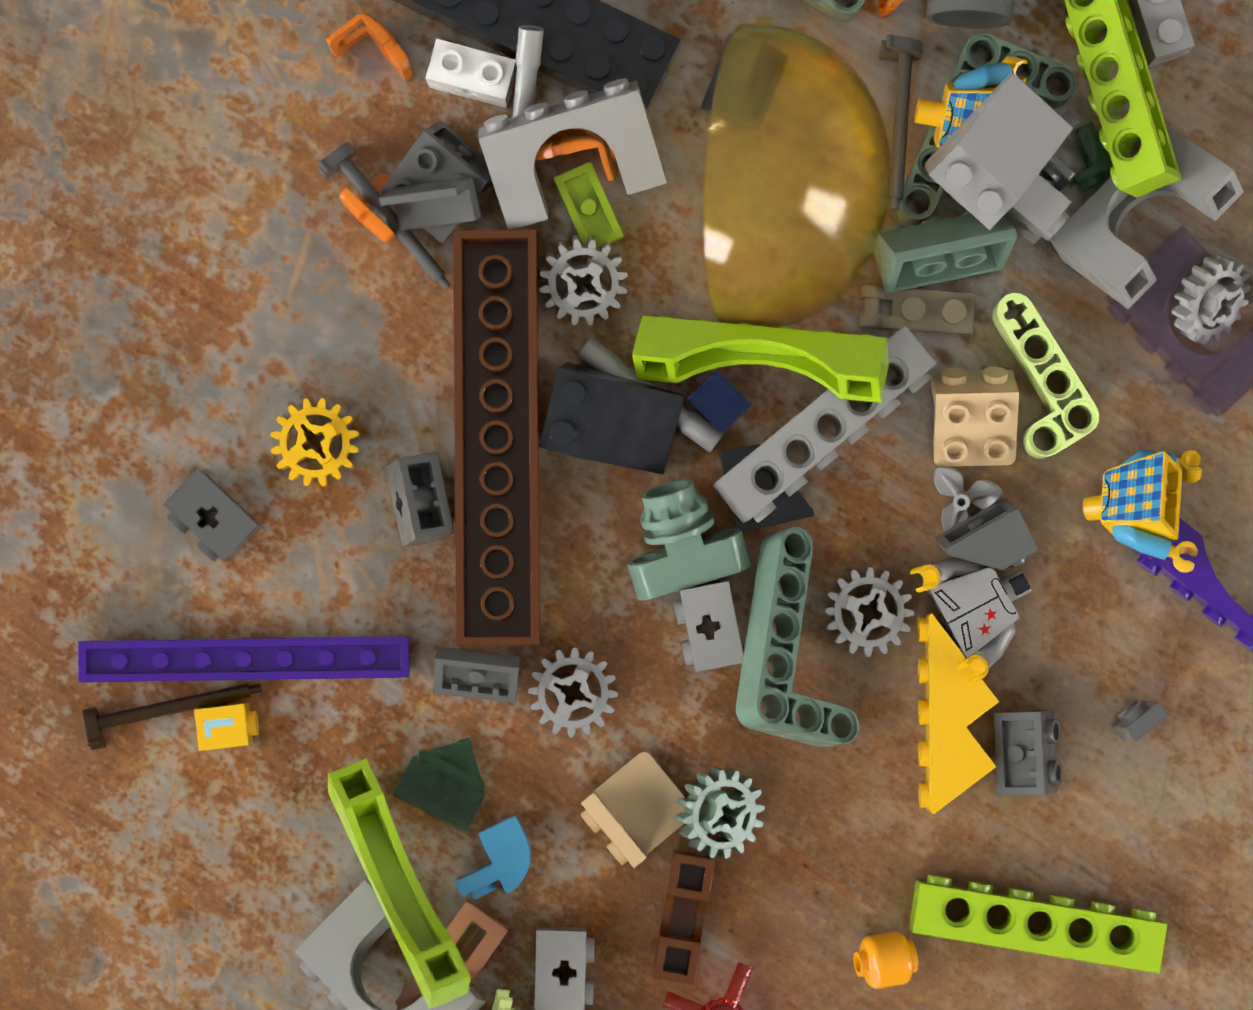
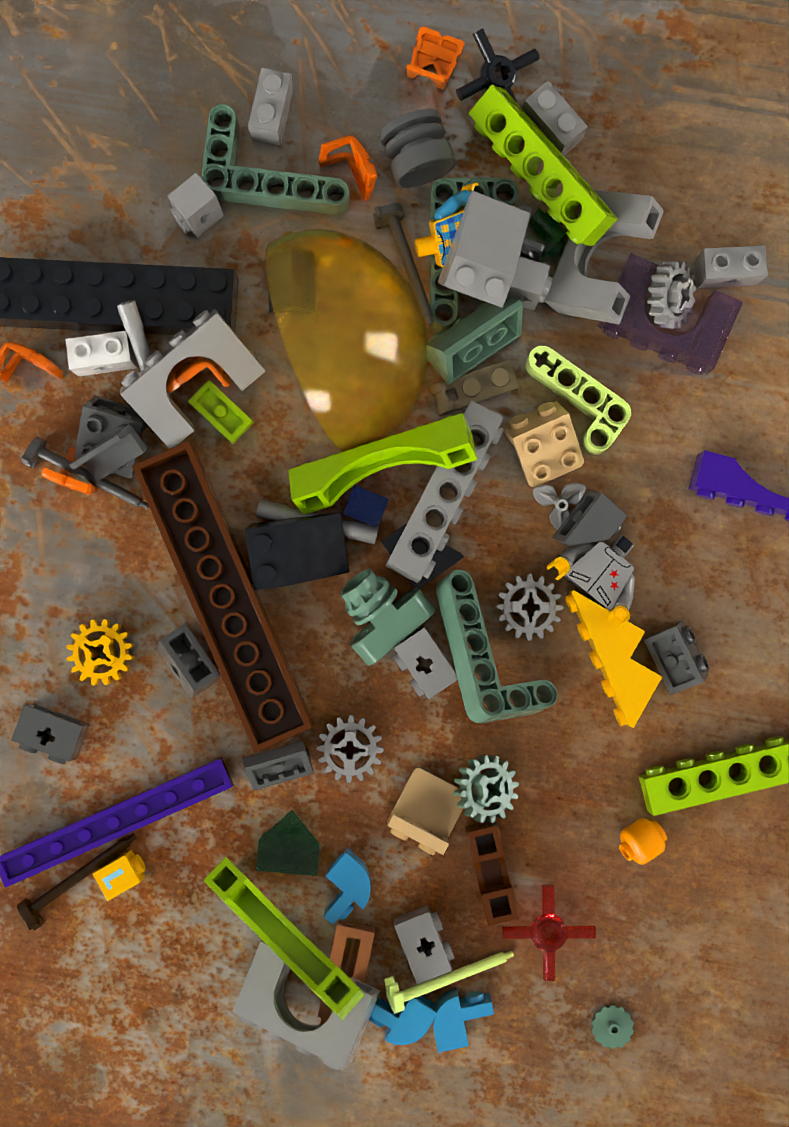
camera: 25 degrees left, 0 degrees up
light grey gear [539,235,628,326] -> none
torso [1083,450,1203,573] -> none
dark grey plate [1112,700,1169,741] -> none

